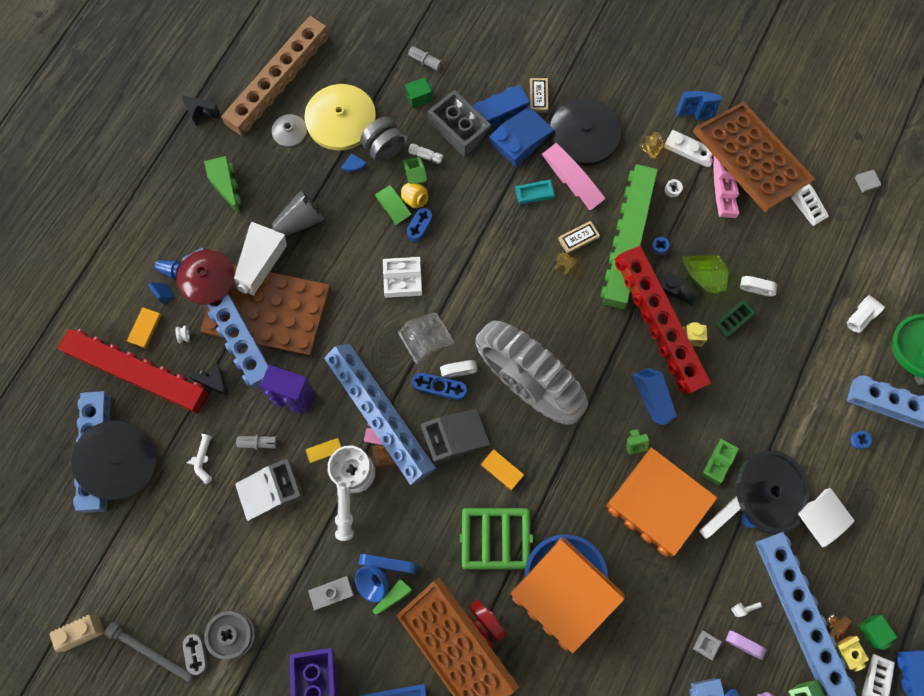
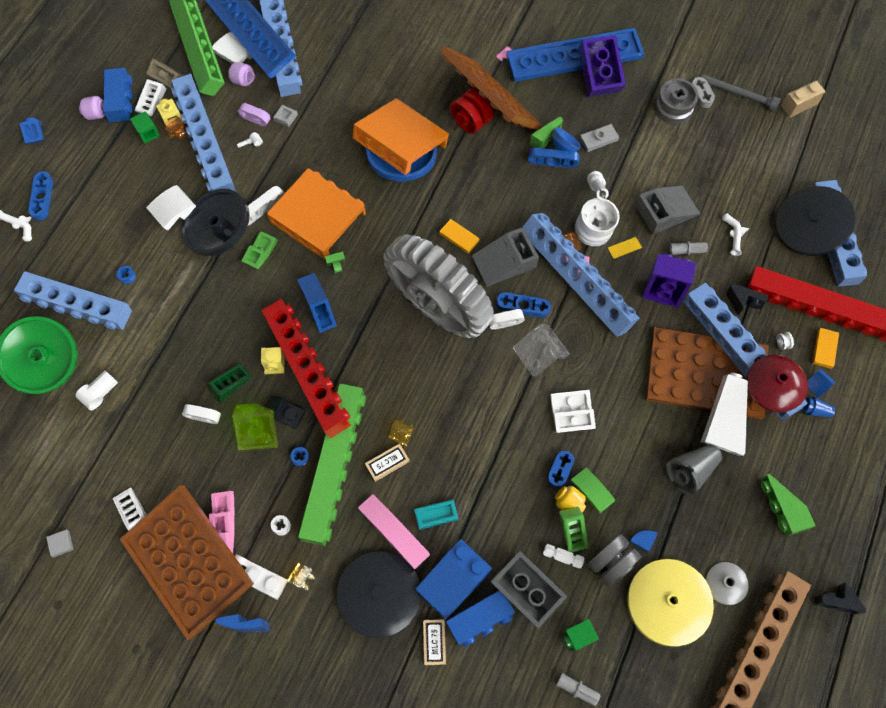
camera: 175 degrees right, 5 degrees down
bright green bar [460,508,533,570] -> none

